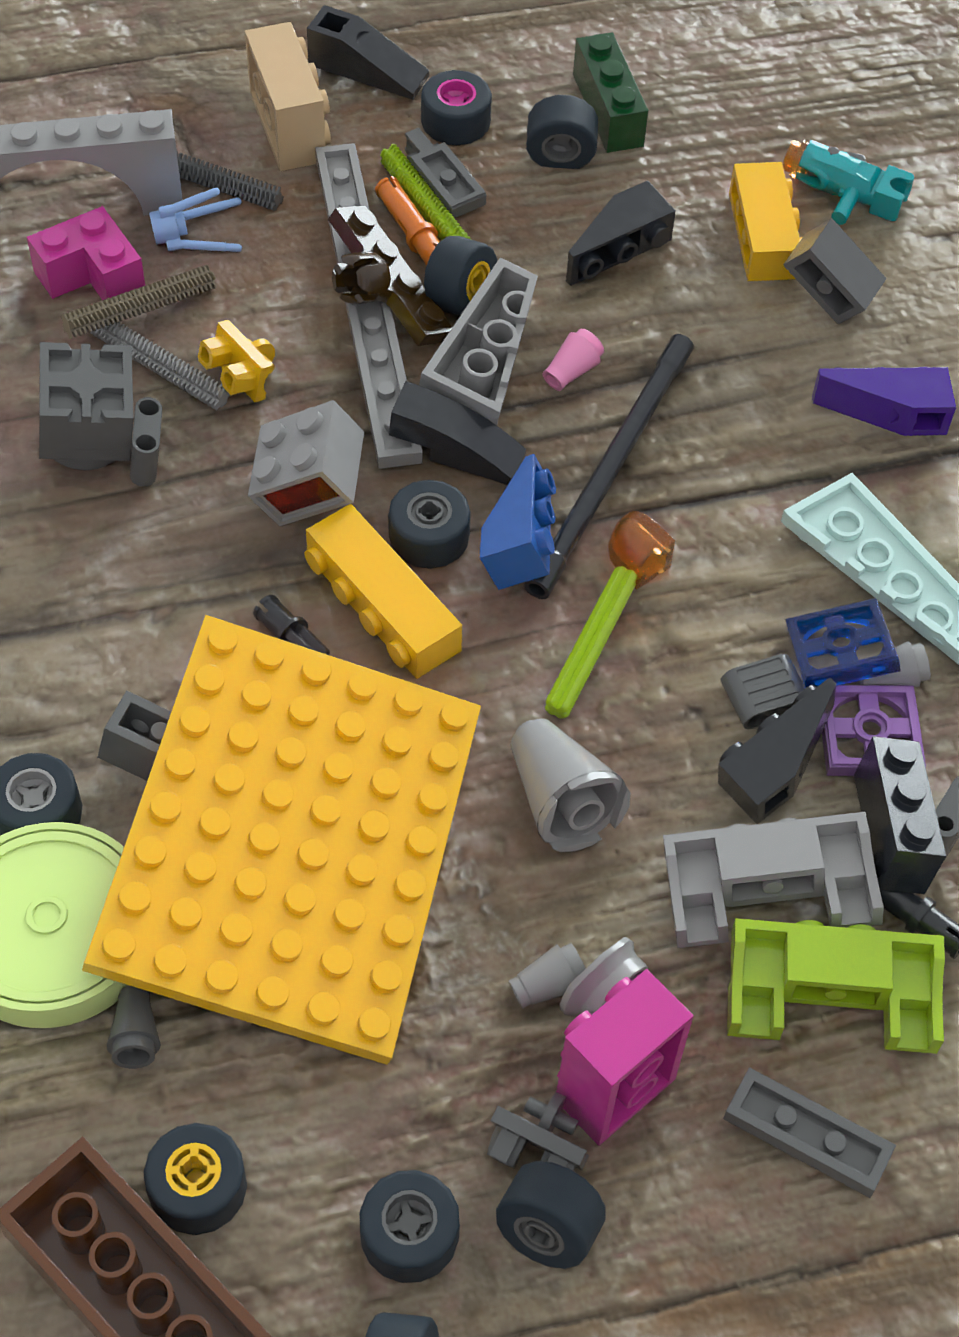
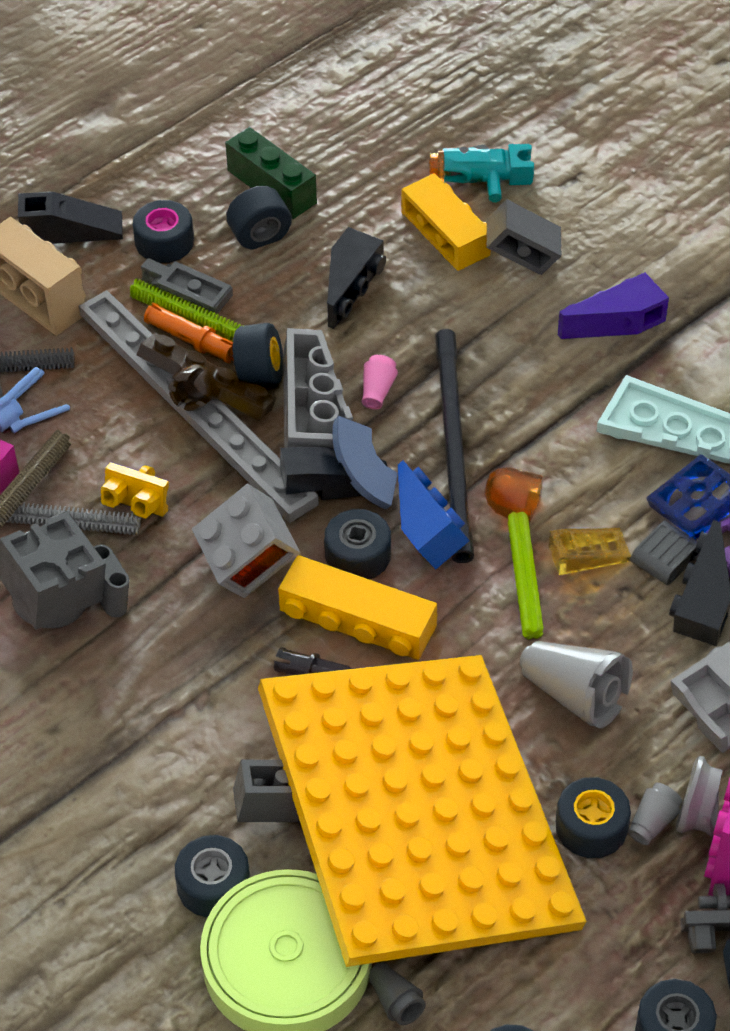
camera: 25 degrees left, 5 degrees down
none -> sand blue tile [332,416,398,509]
none -> clear yellow slope [549,528,631,575]
none -> black wheel [555,777,631,858]

